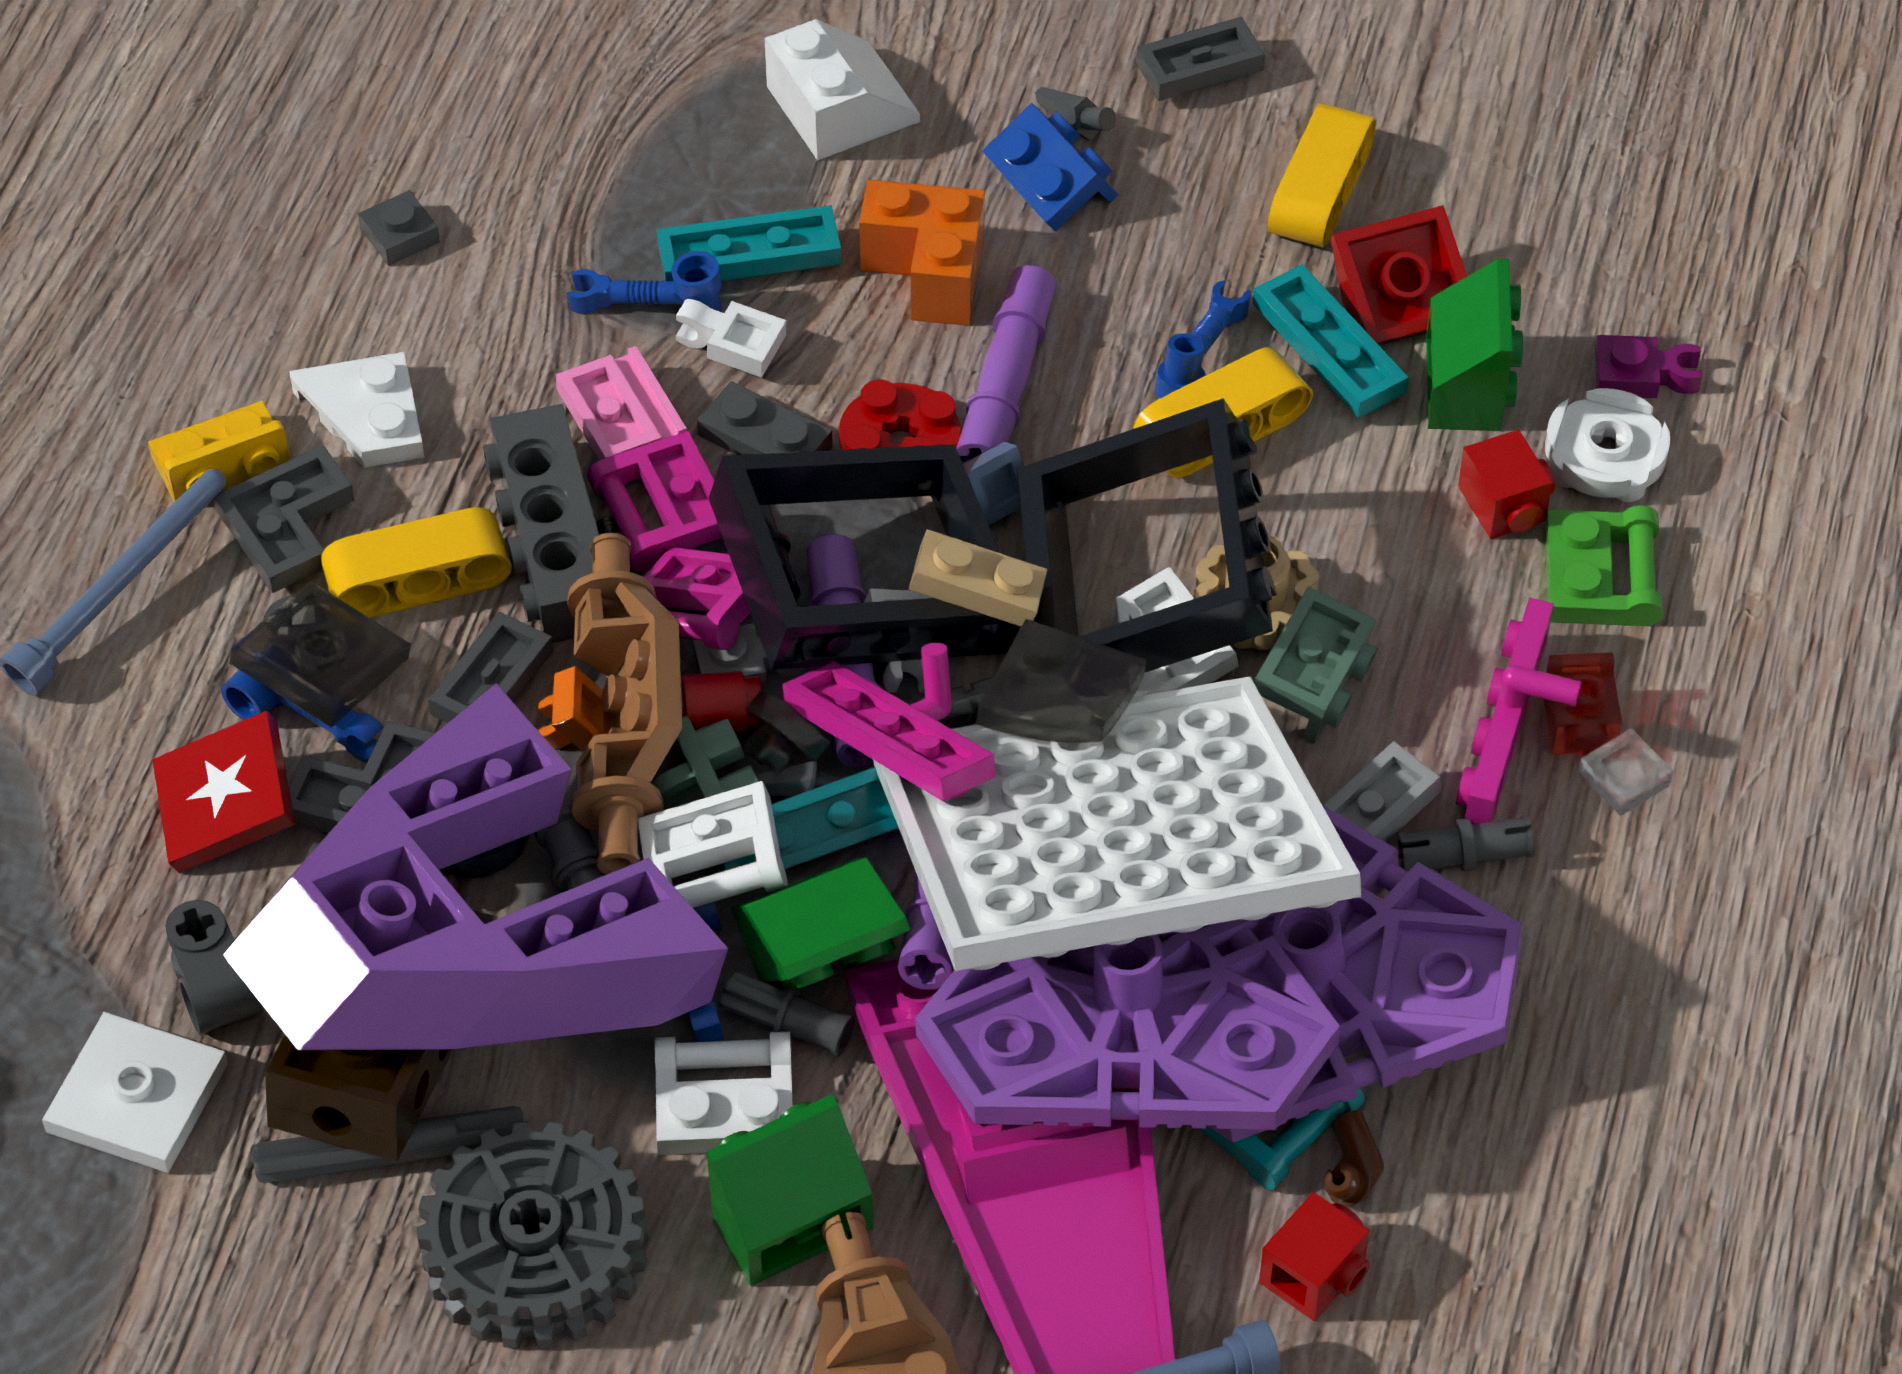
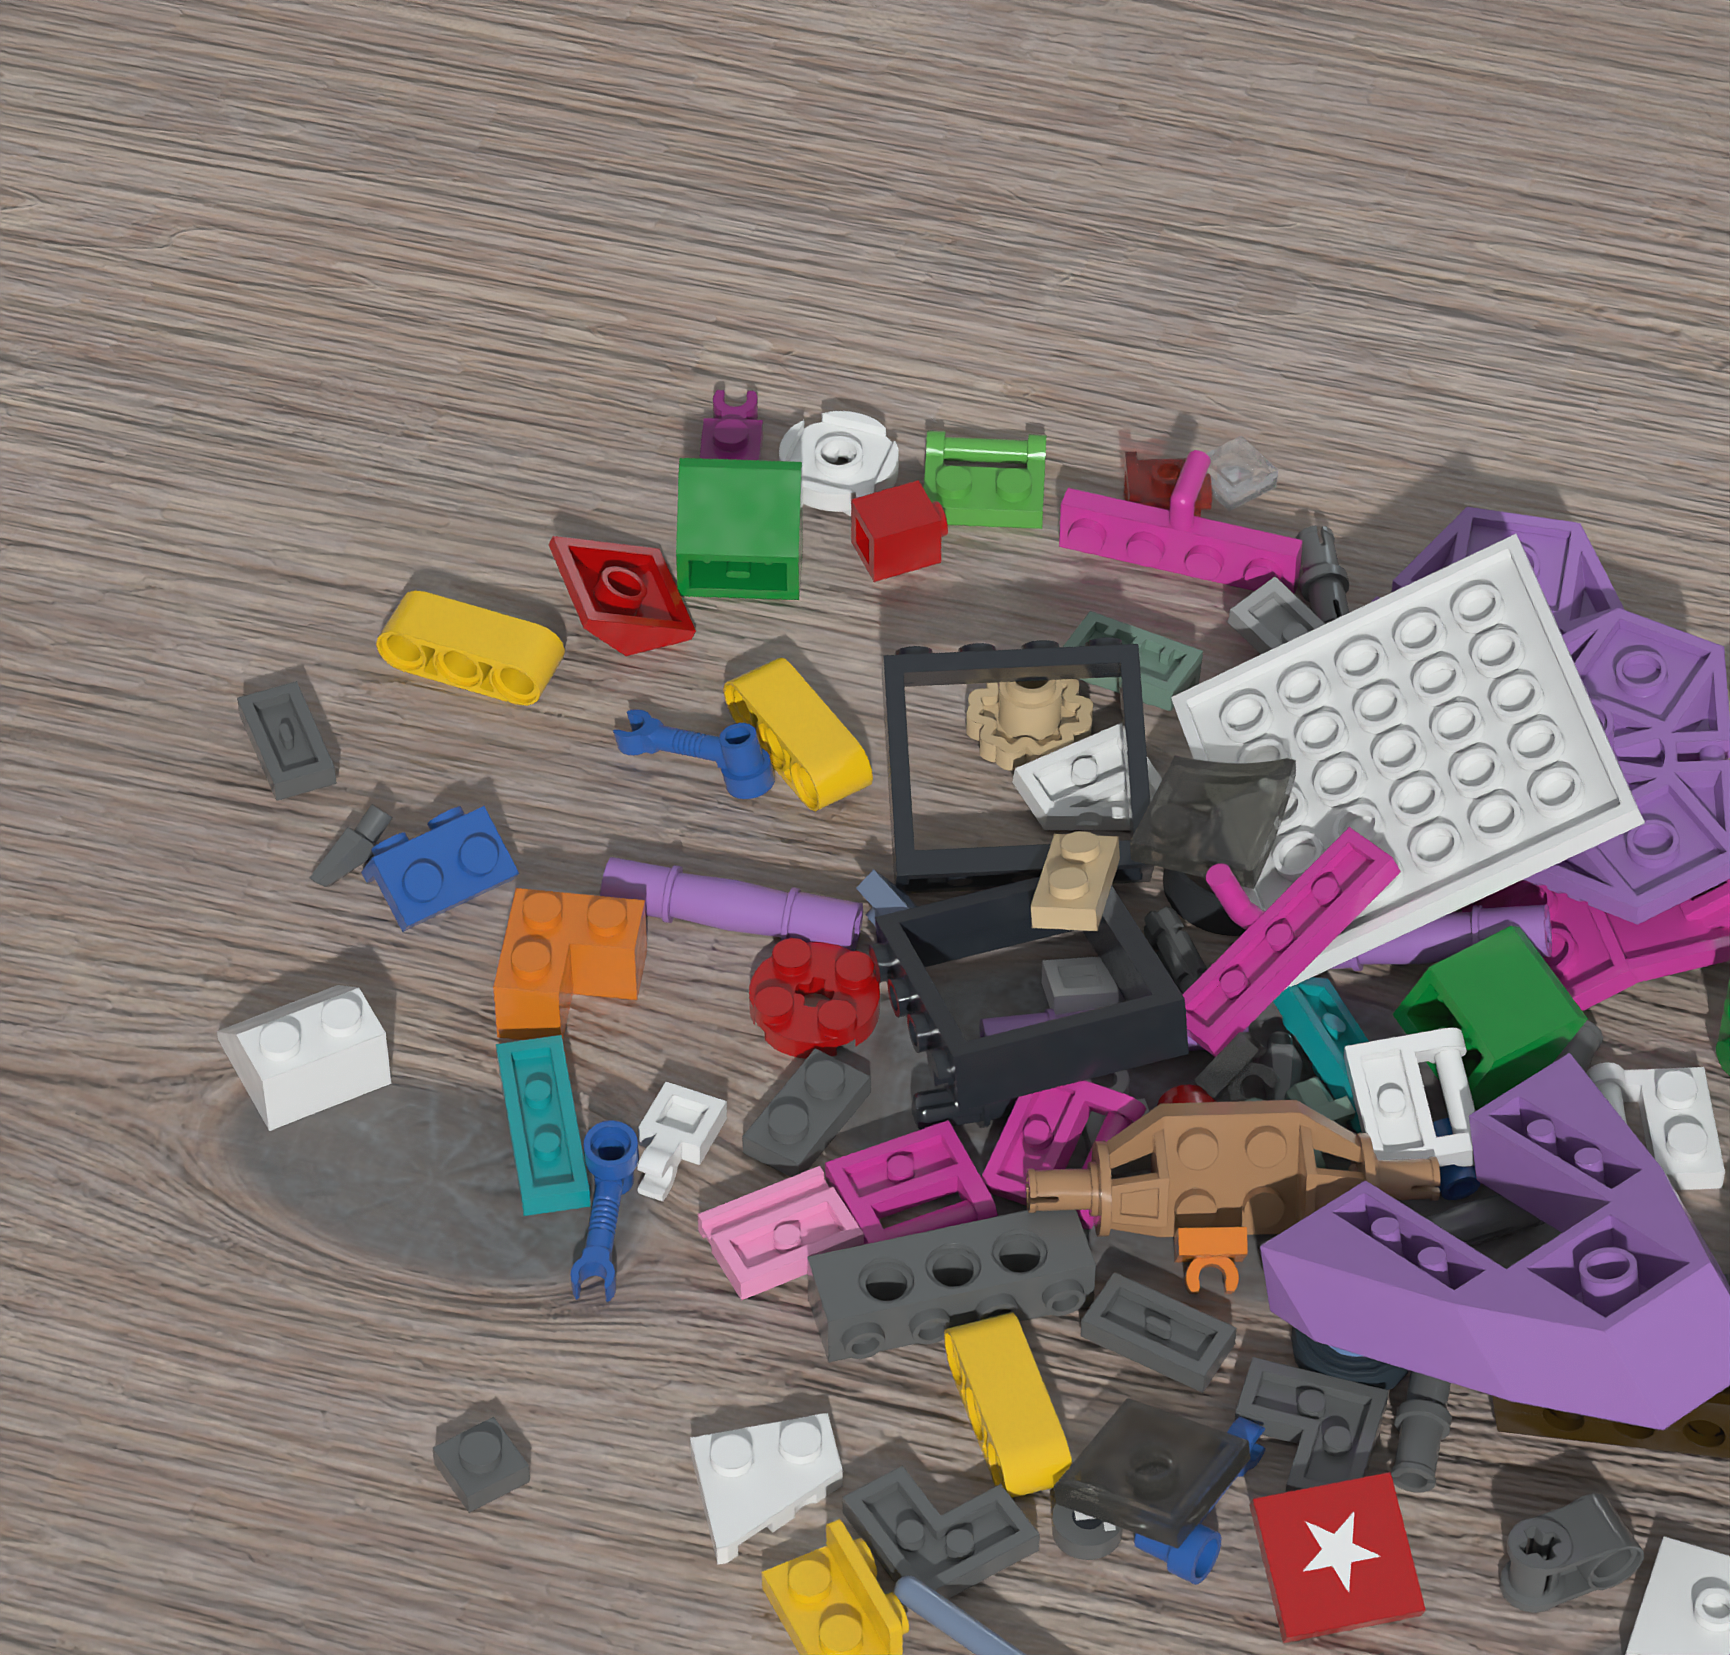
camera: 90 degrees left, 5 degrees down
teal plate [1253,264,1409,418] -> none

